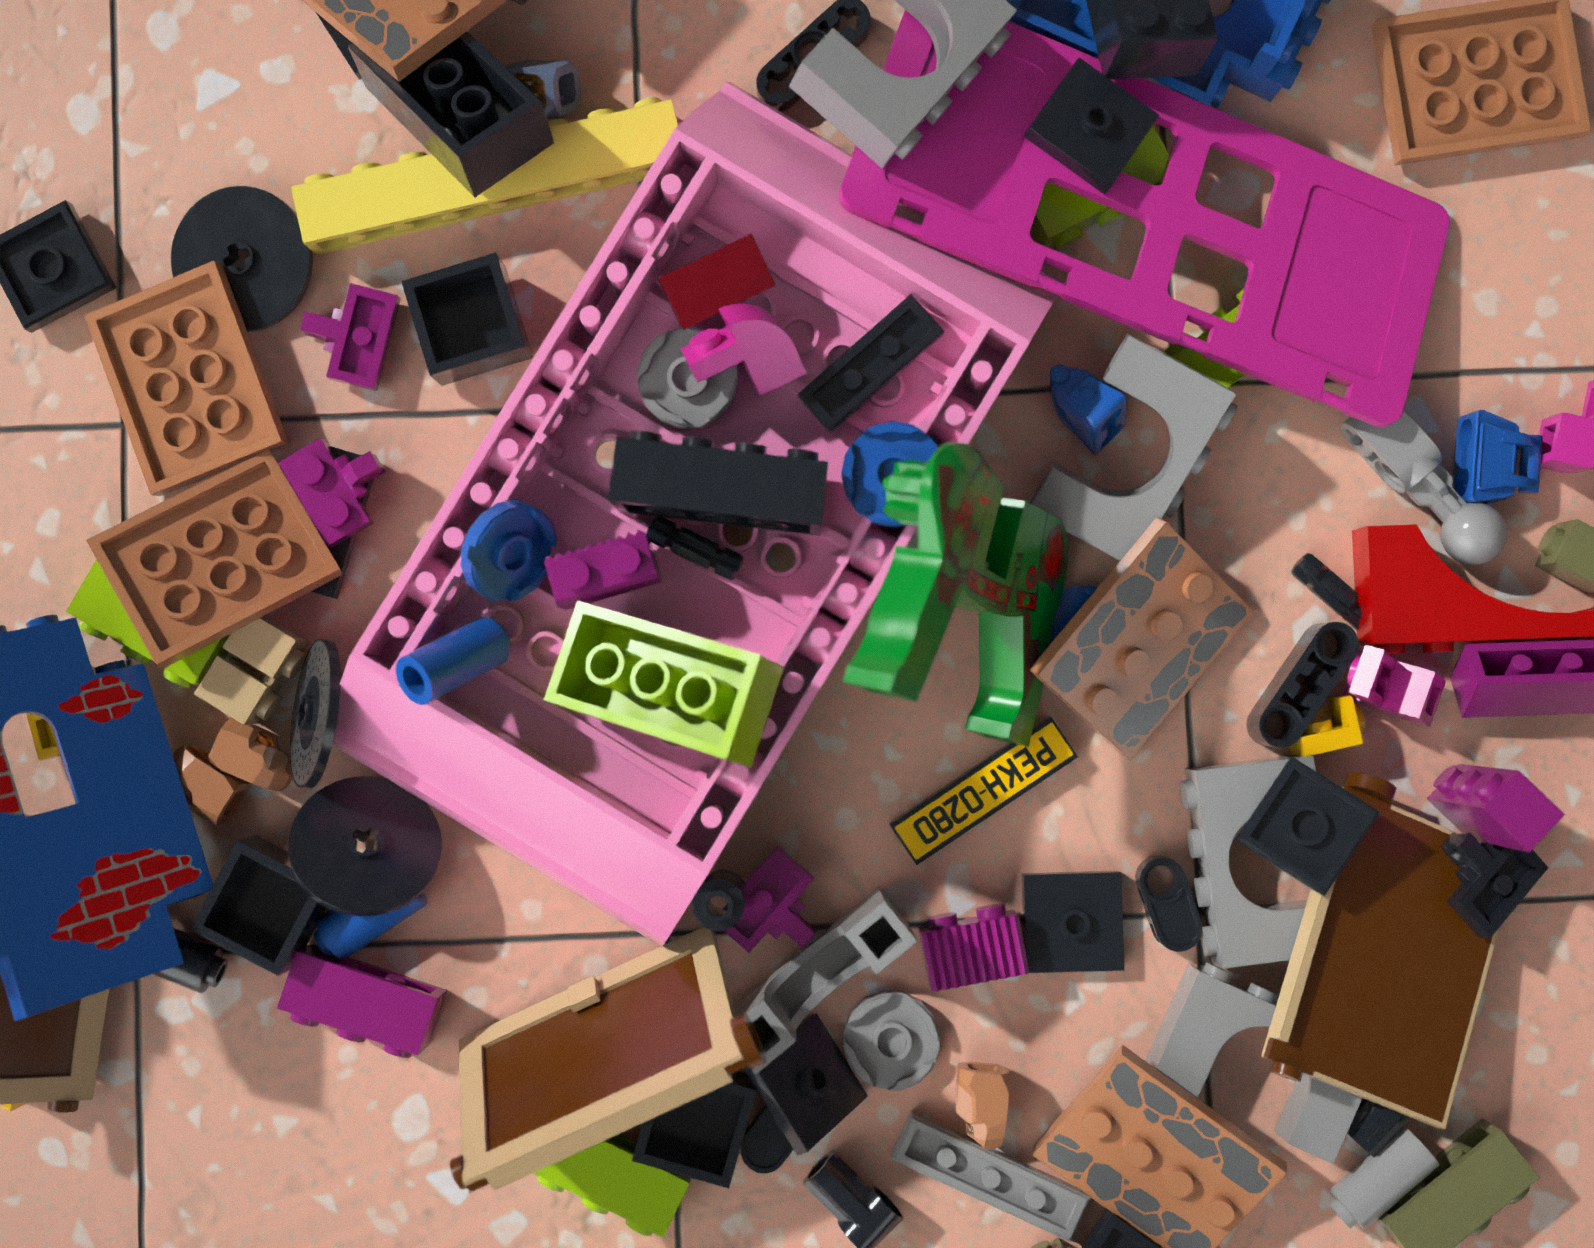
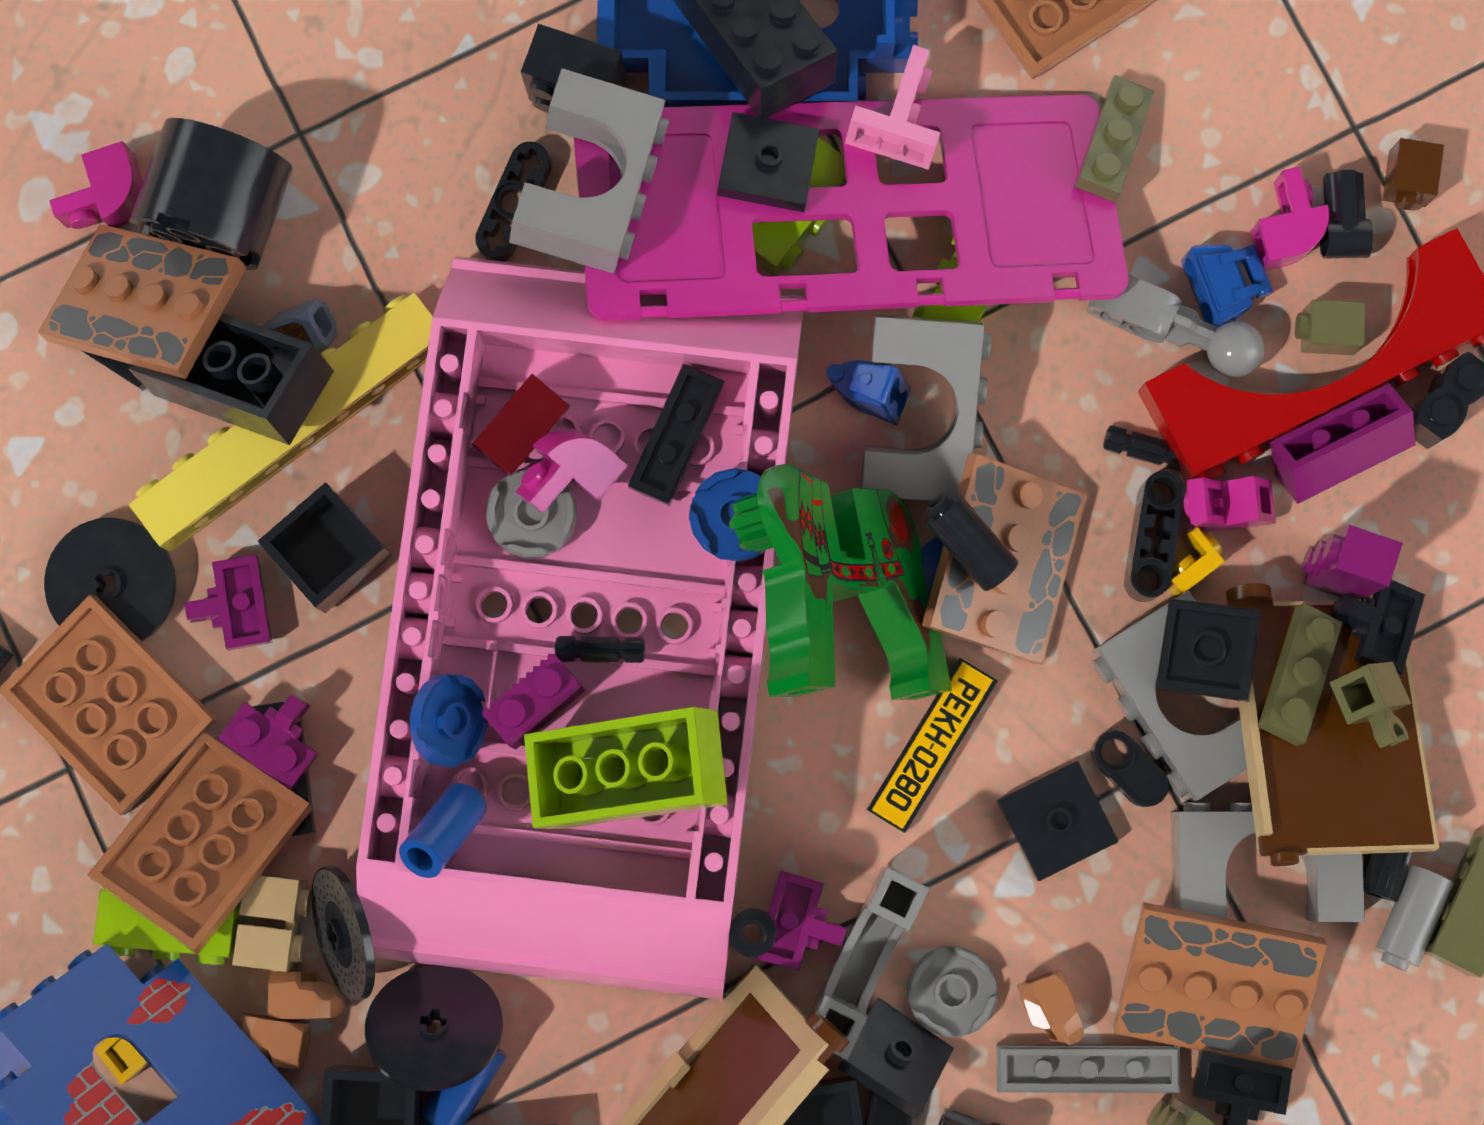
camera: 20 degrees left, 5 degrees down
black brick [608,431,828,536] -> none
magenta brick [918,903,1030,992] -> none
none -> bright pink bracket [845,45,941,170]
none -> black brick [925,492,1018,591]
none -> olive plate [1075,75,1154,202]
none -> olive plate [1258,603,1343,746]
none -> olive brick [1329,662,1411,748]

